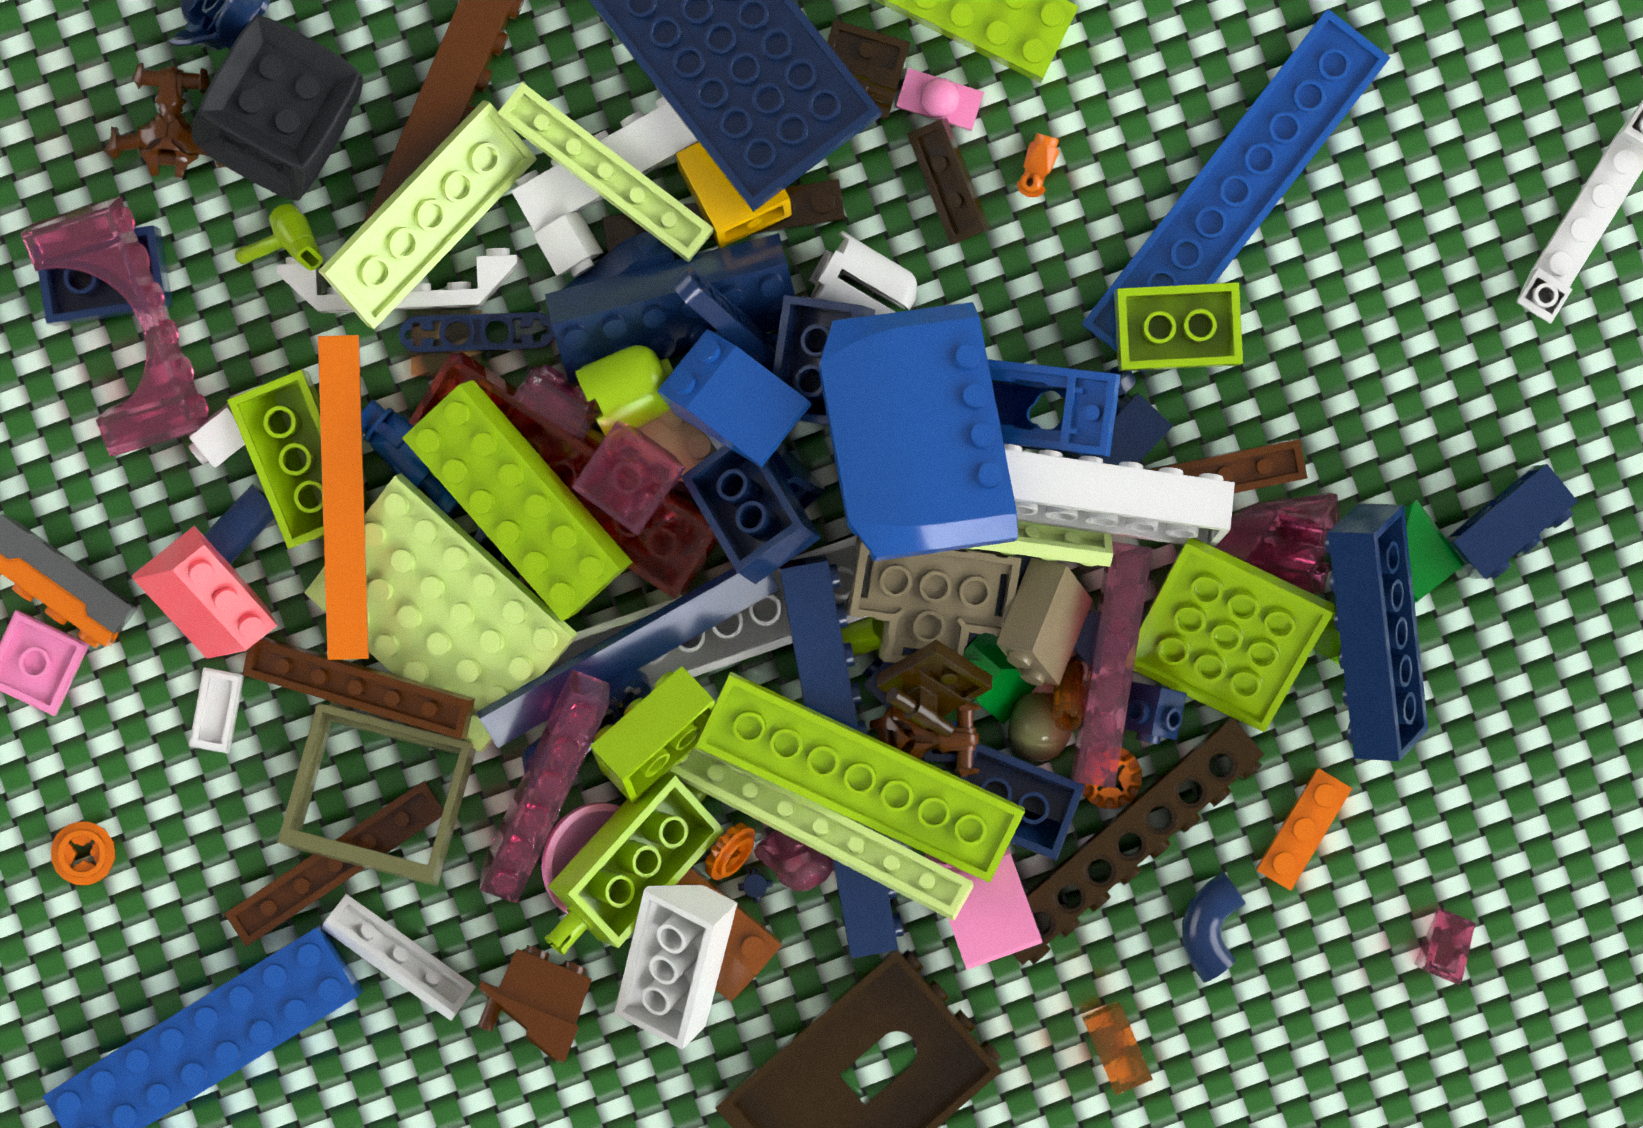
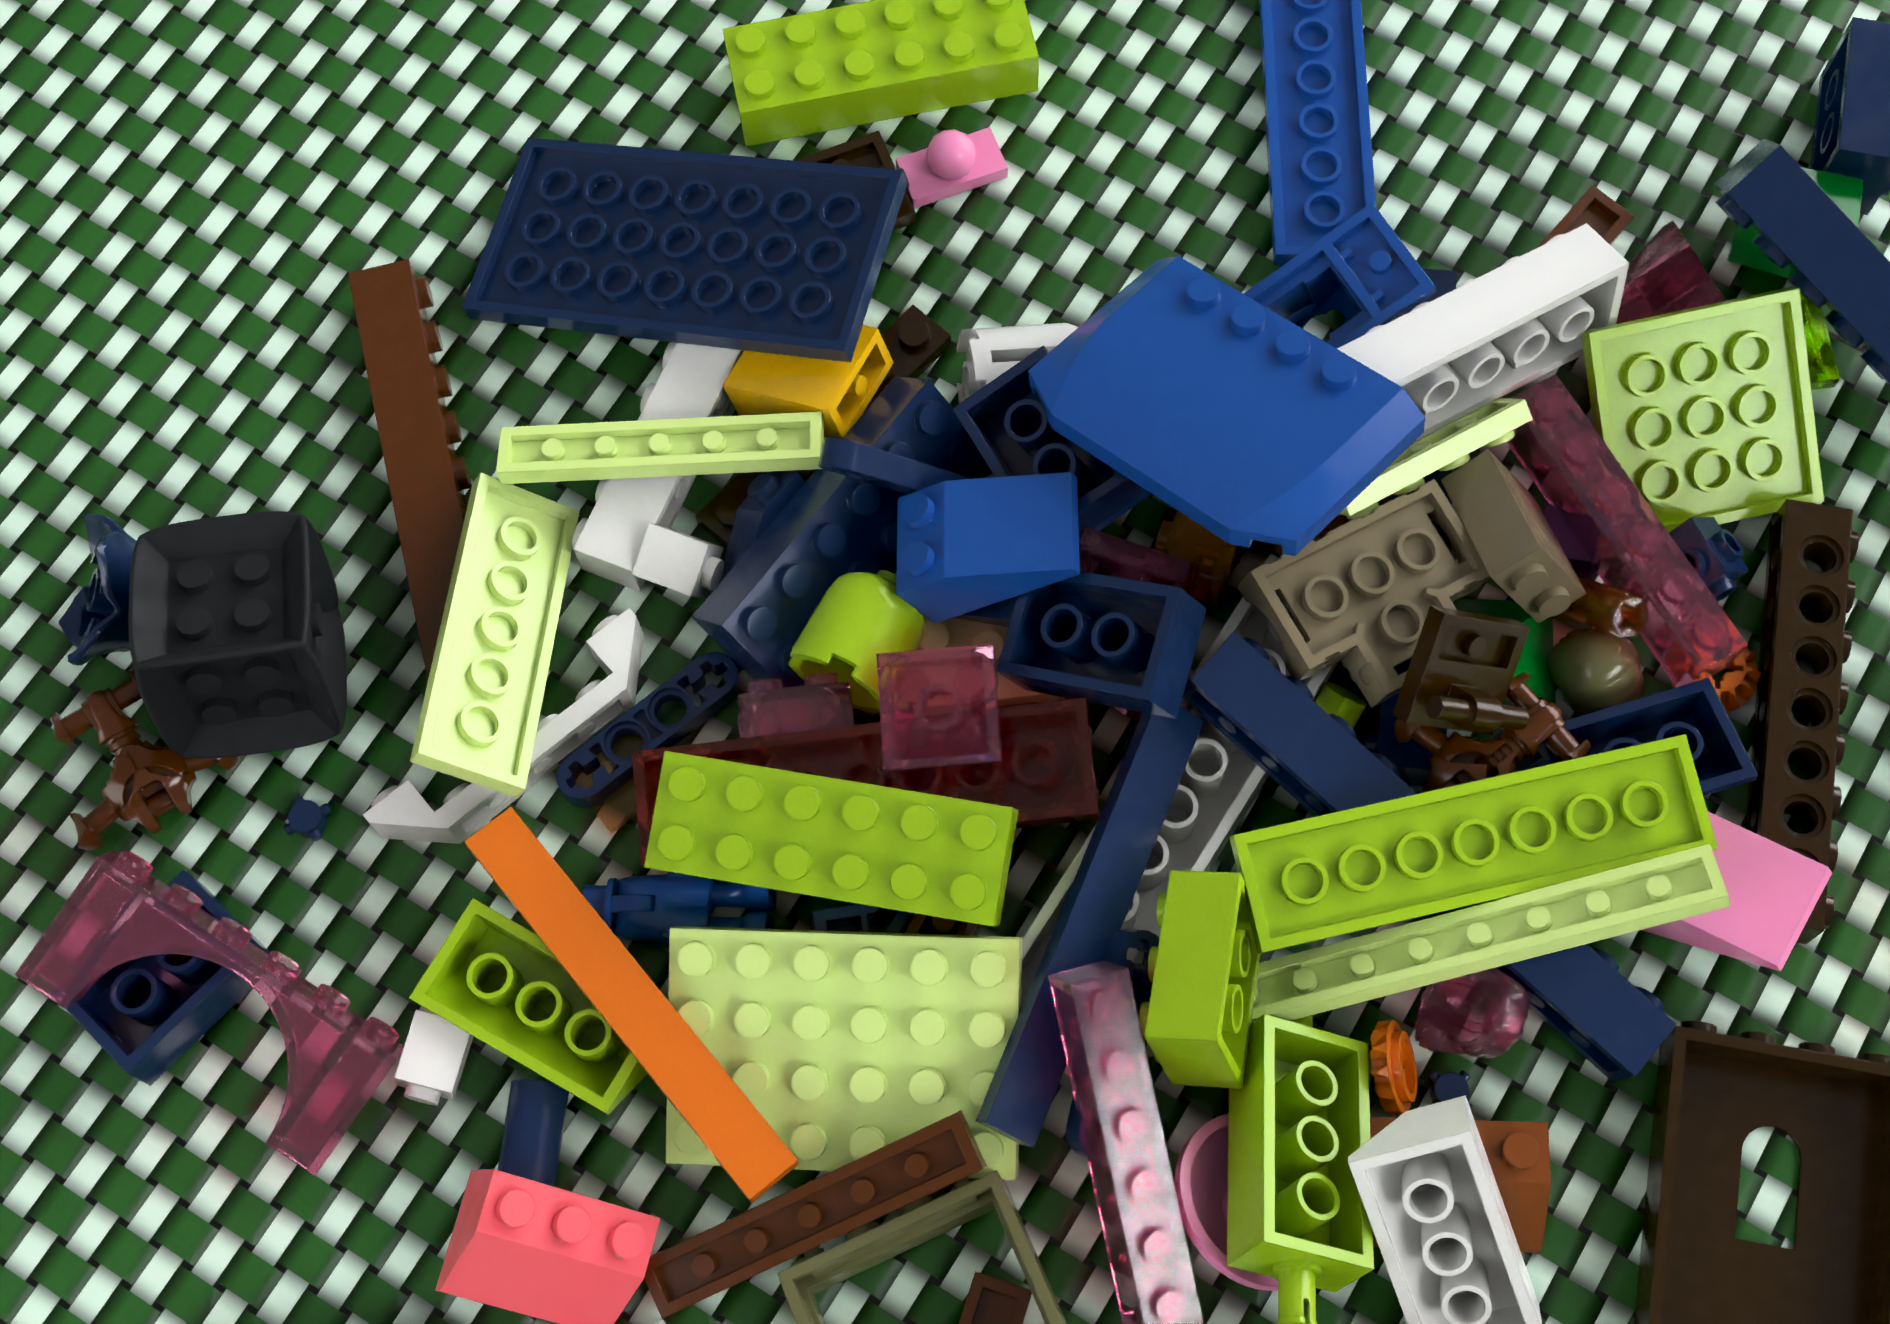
camera: 35 degrees left, 20 degrees down
lime piece [235,204,324,271] -> none
dark brown plate [907,118,991,245] -> none
orange arm [1017,133,1059,197] -> none
lime brick [1114,282,1243,372] -> none
none -> dark blue piece [284,797,332,842]
none -> clear pink tile [1079,526,1191,591]

